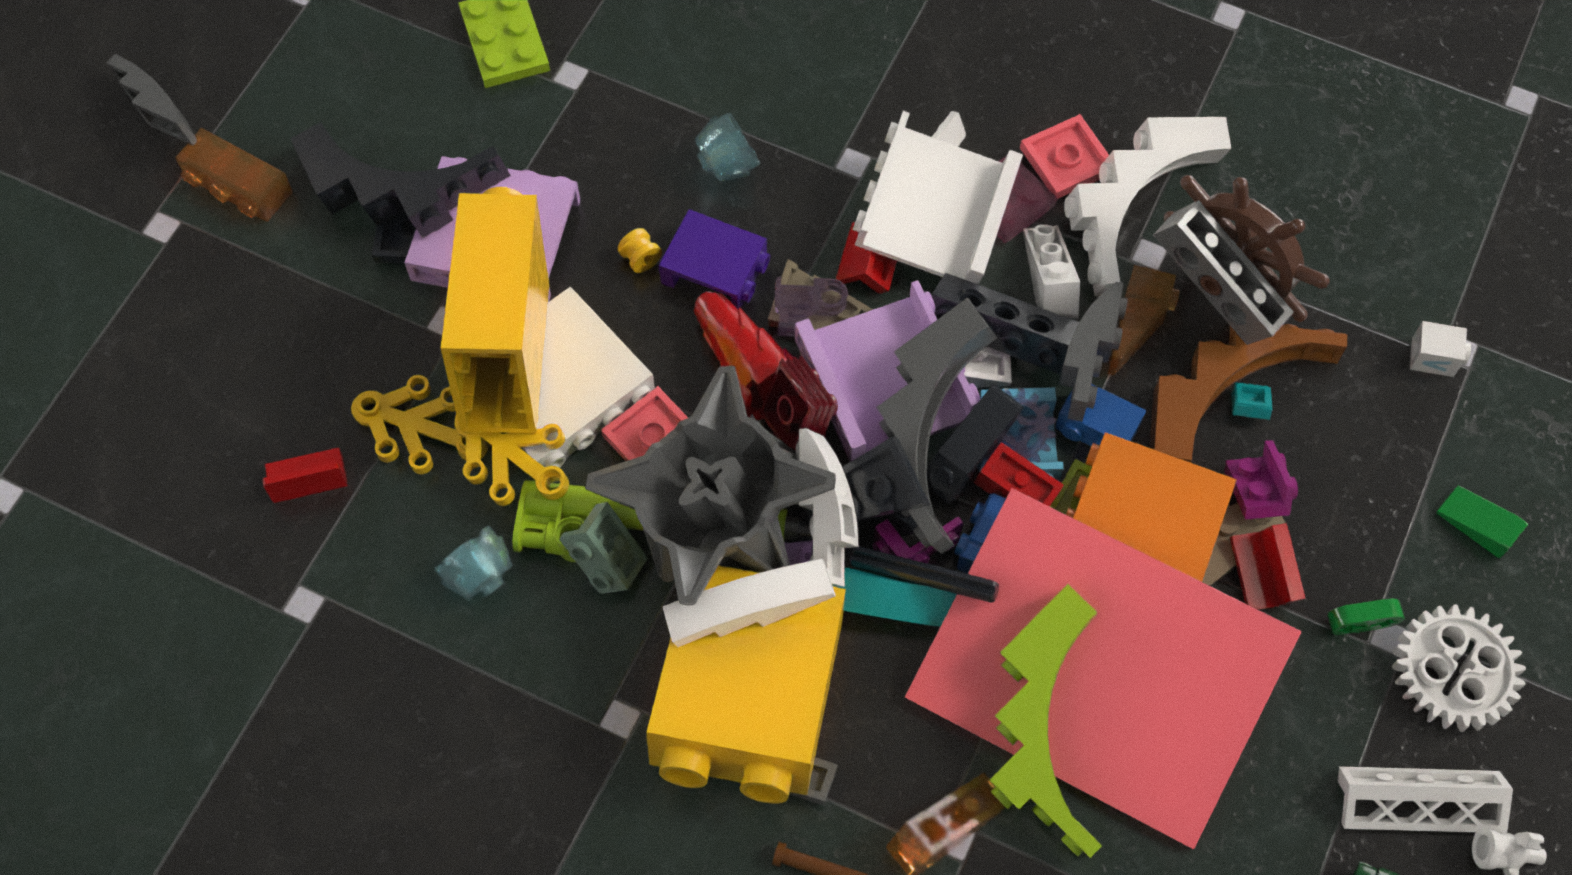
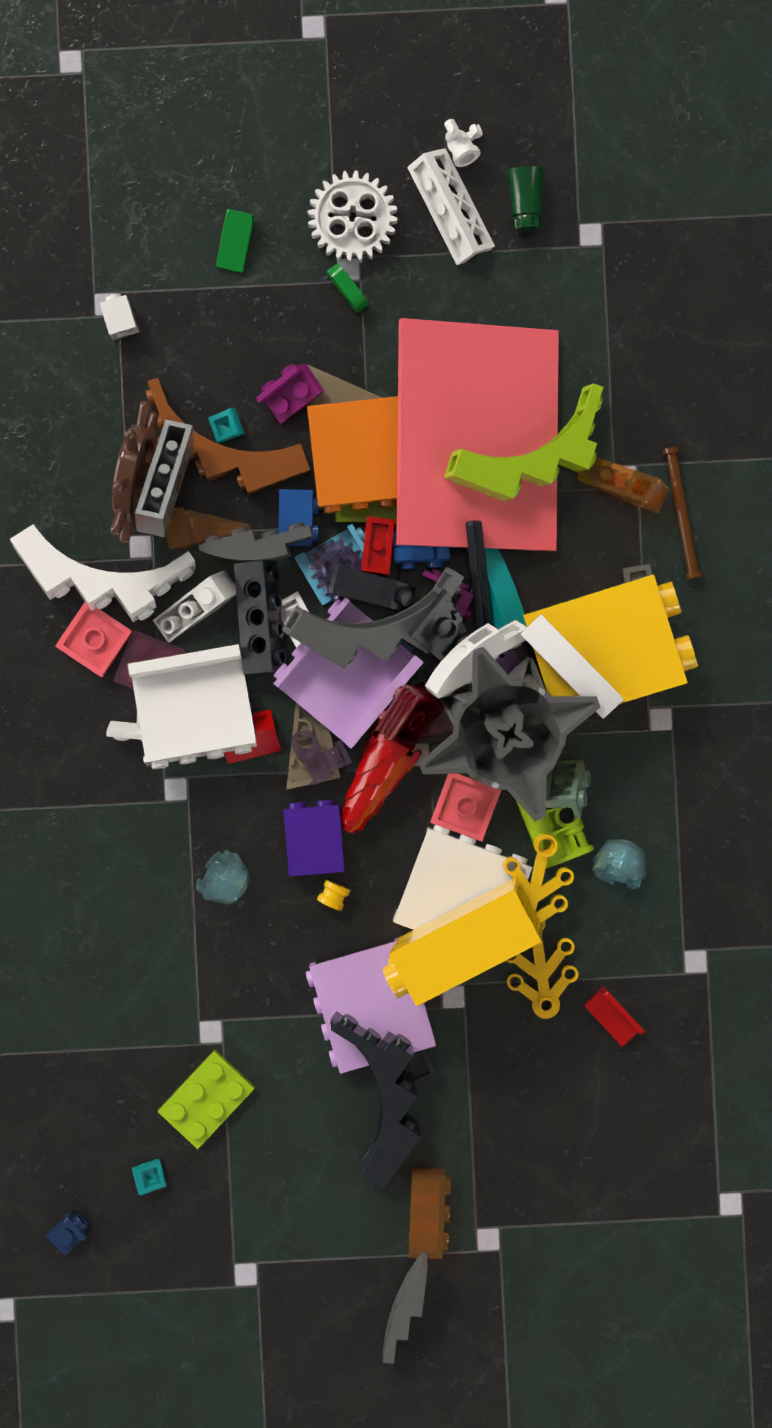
camera: 120 degrees left, 25 degrees up
red panel [1229,523,1306,610] -> none

